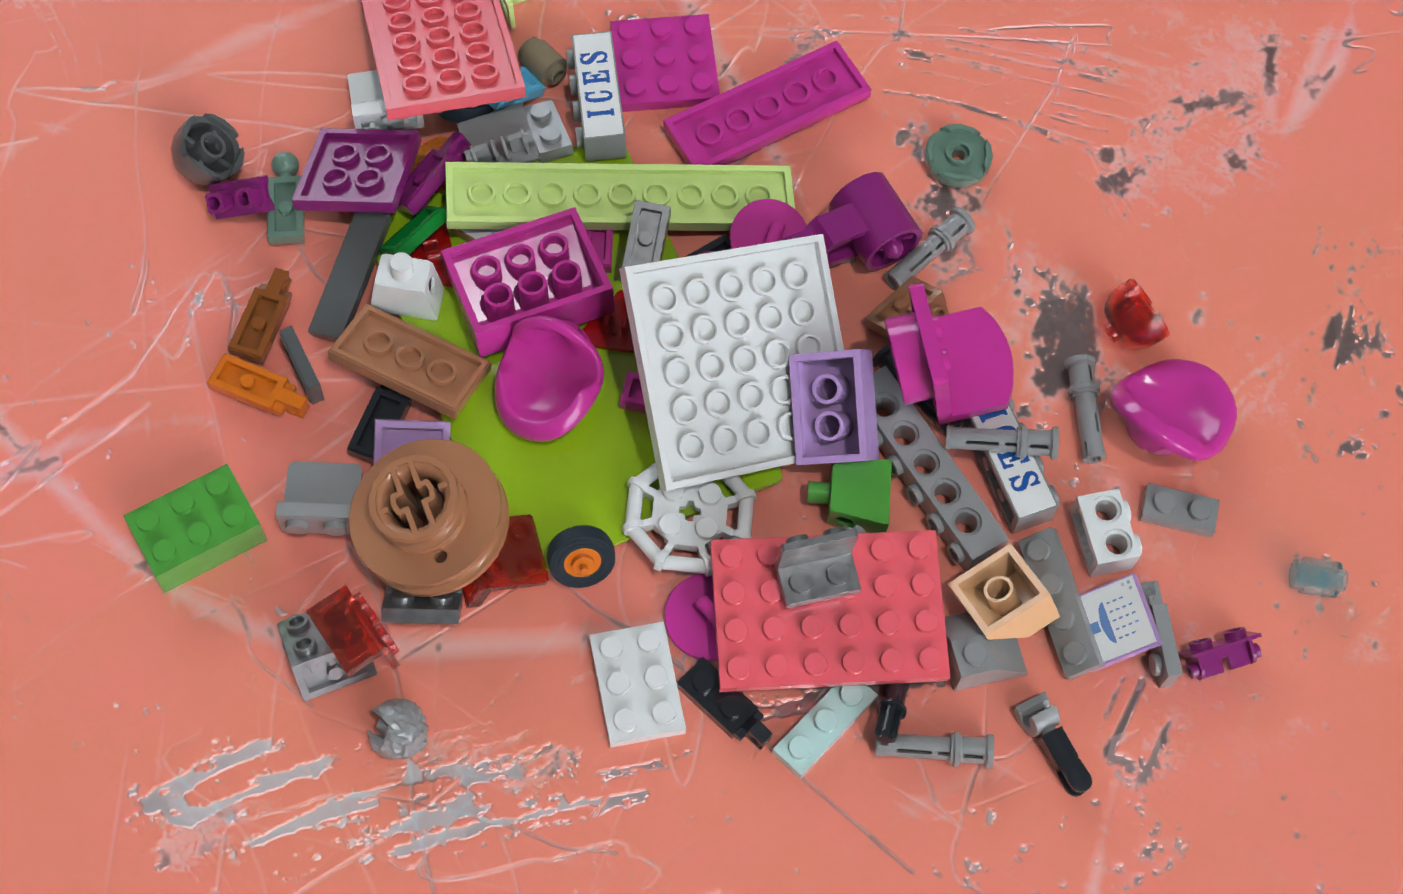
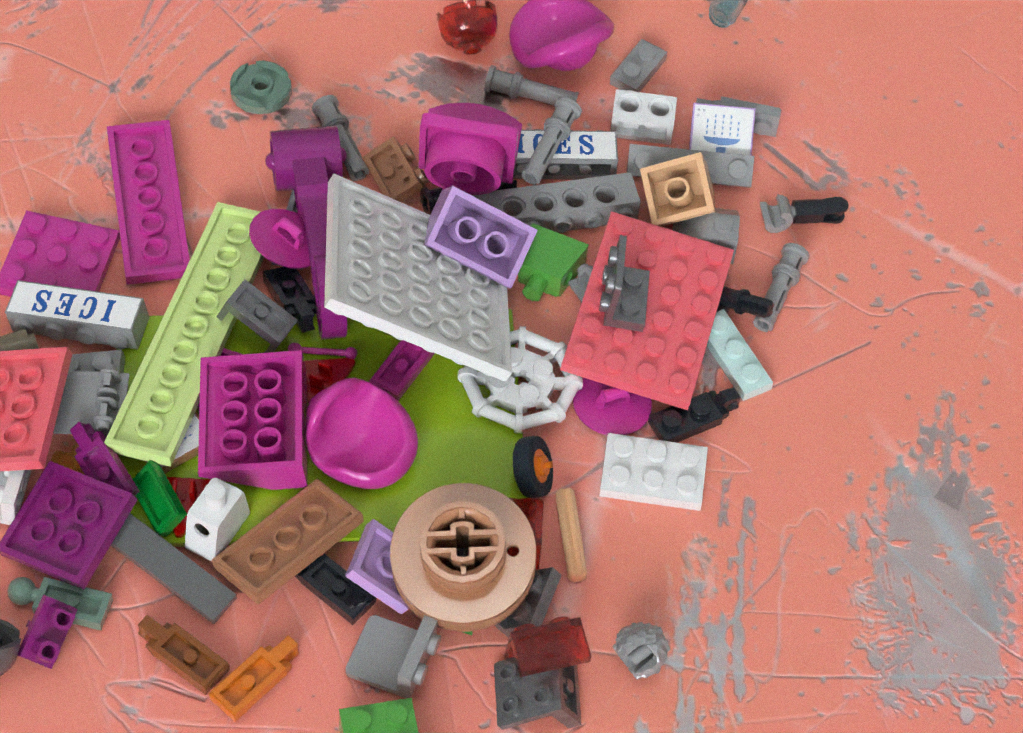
camera: 70 degrees left, 10 degrees down
dark grey tile [279,325,324,404] -> none
magenta hinge [1178,627,1262,680] -> none
none -> light nougat axle [556,488,587,582]

